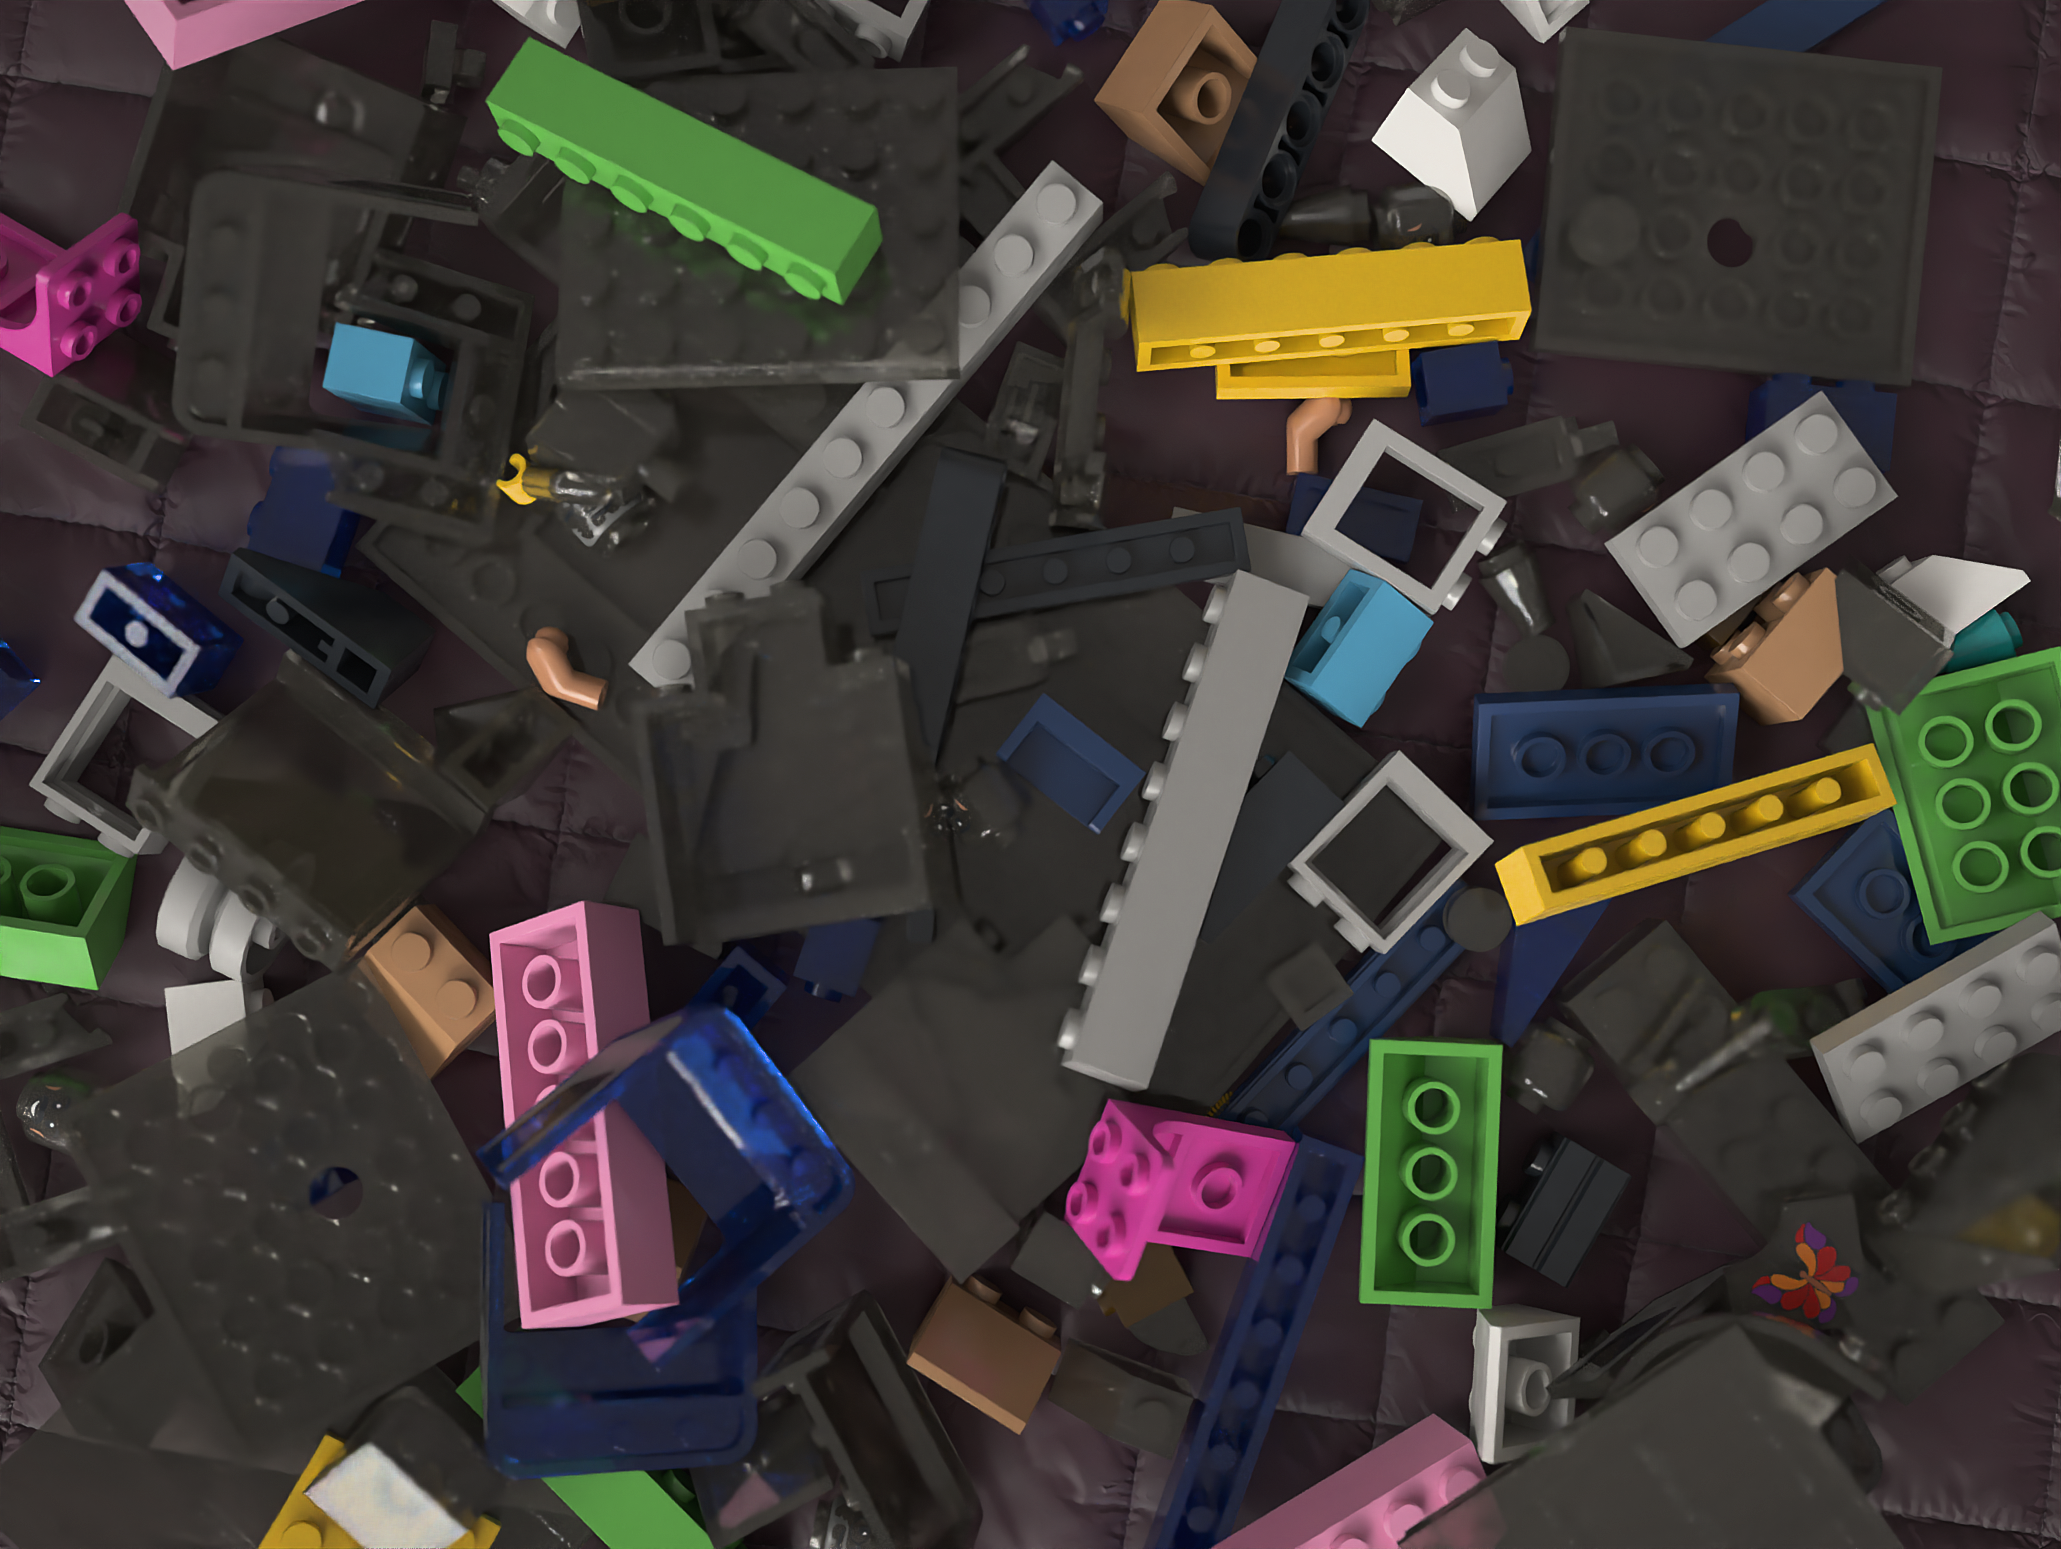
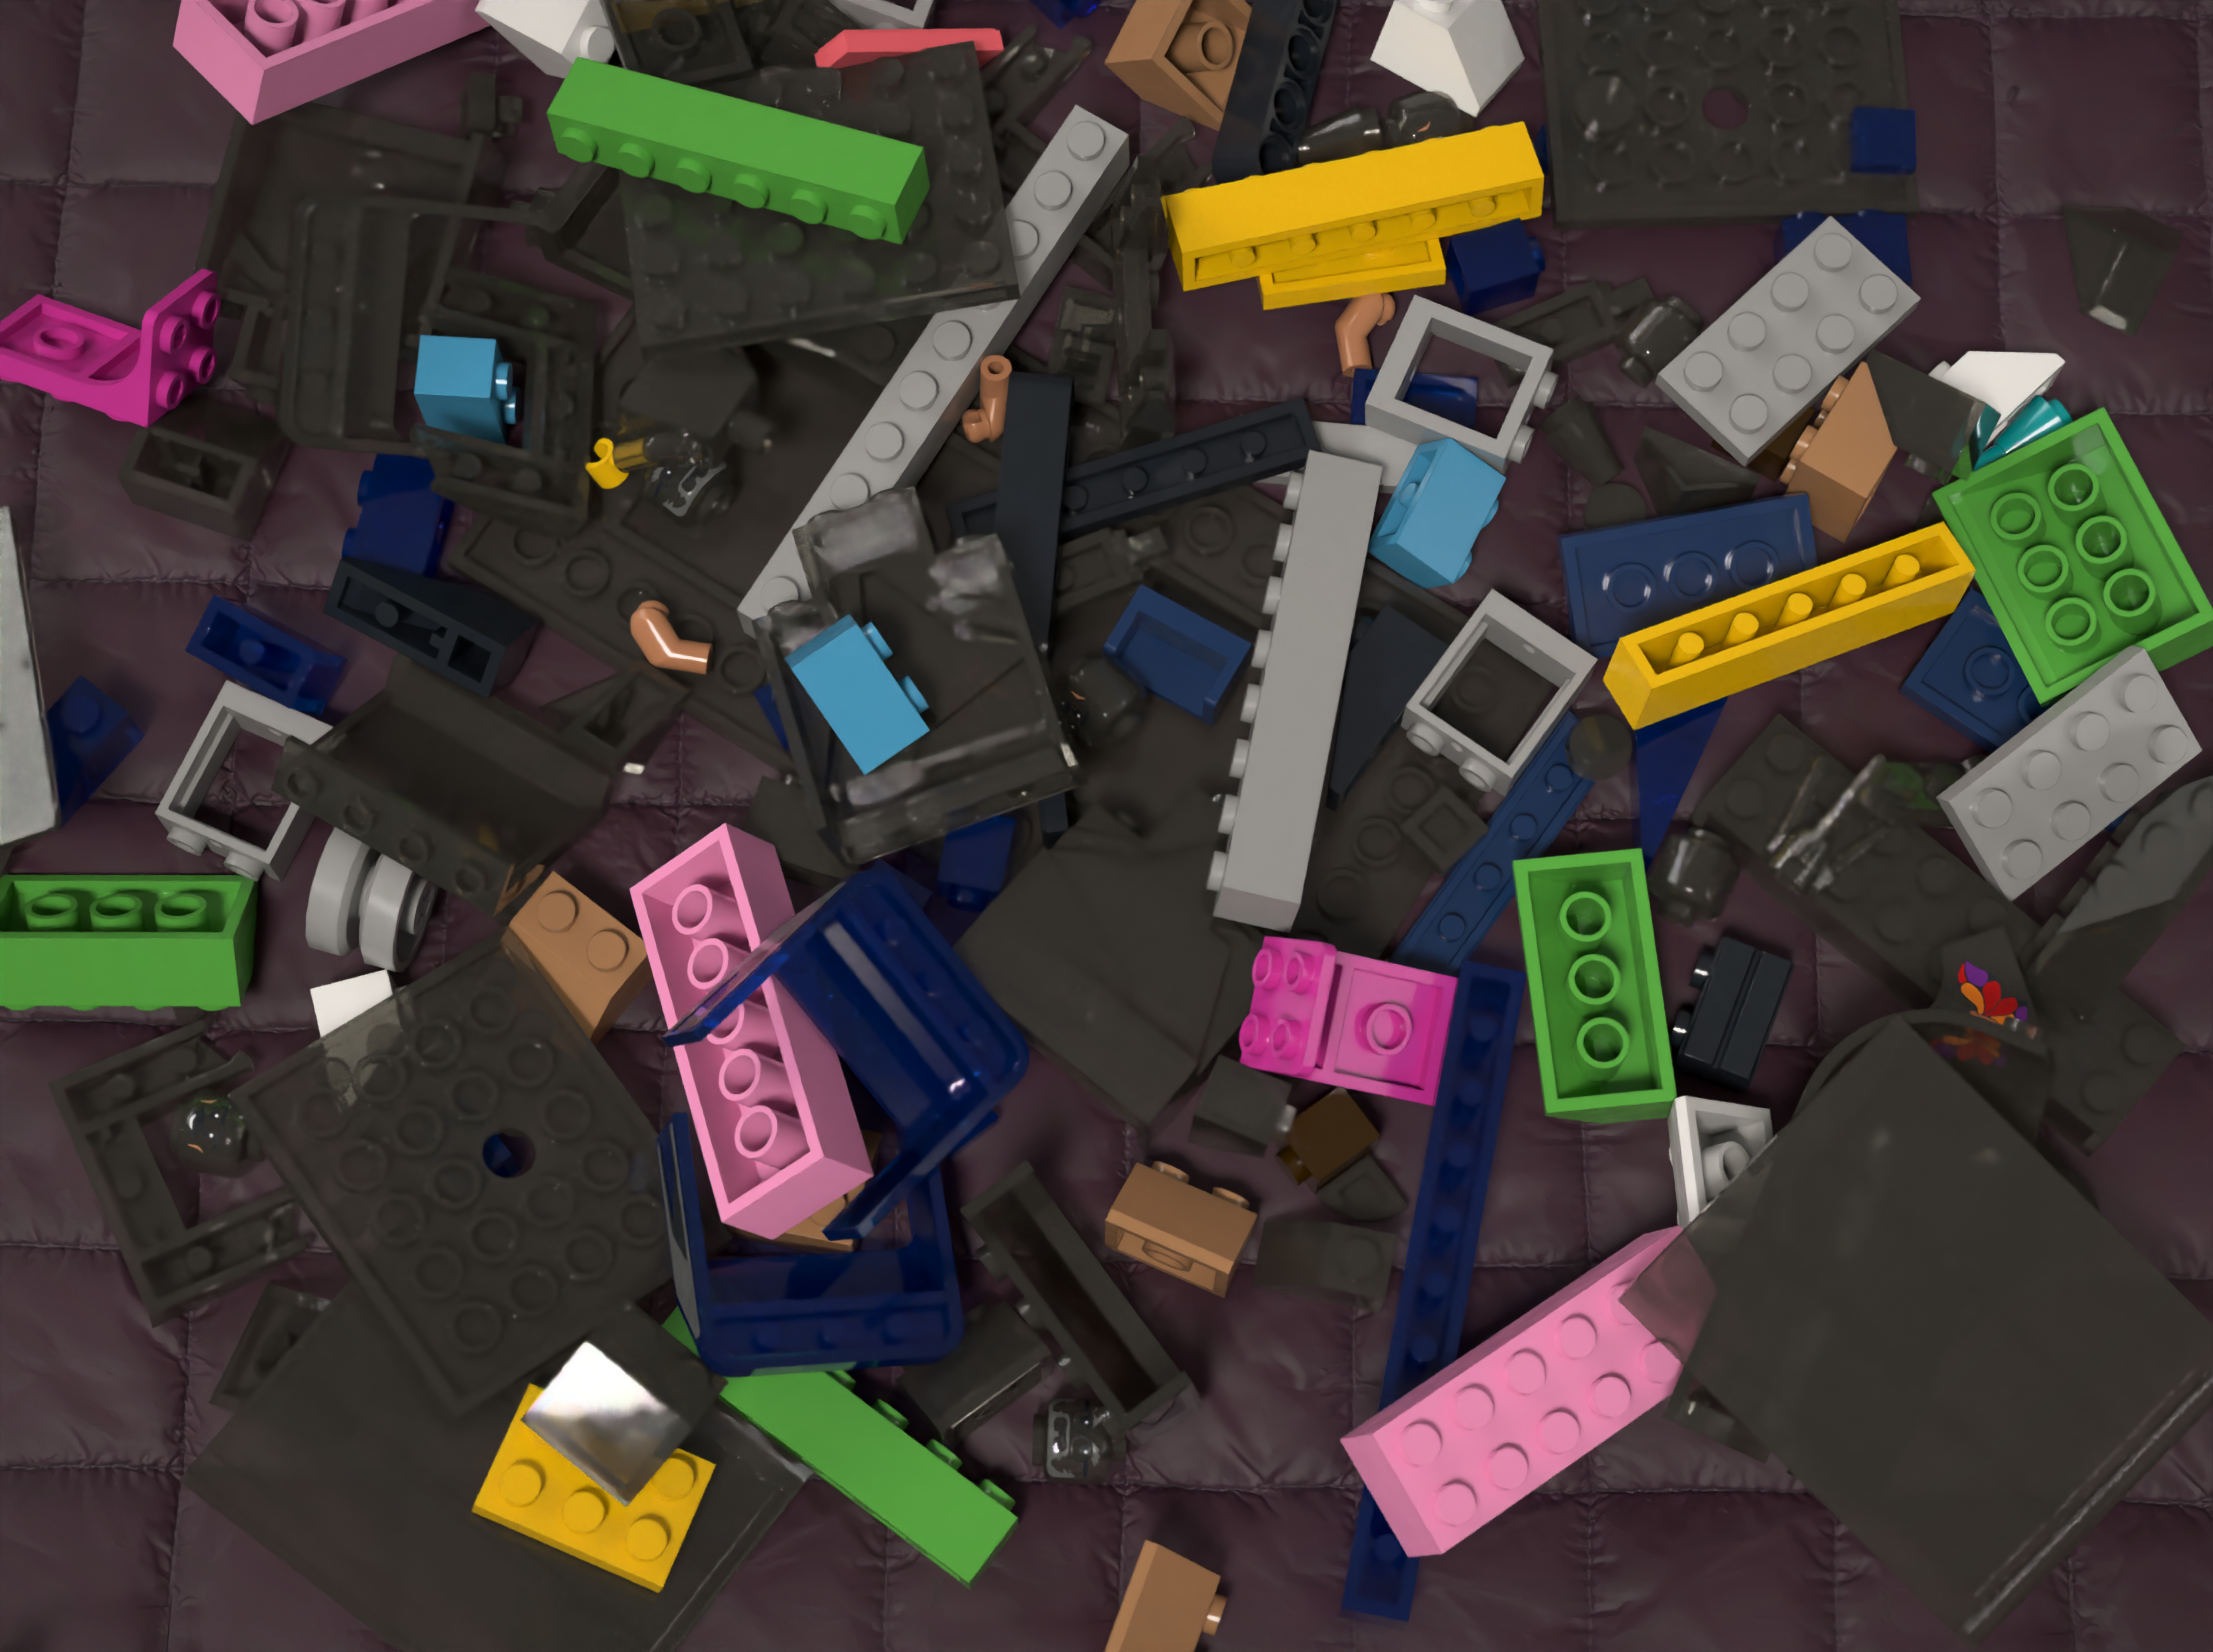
camera: 10 degrees left, 15 degrees down
none -> dark azure brick [785,614,930,775]
none -> coral tile [815,28,1004,75]
none -> nougat arm [962,355,1012,443]
none -> clear blue tile [1850,107,1916,175]

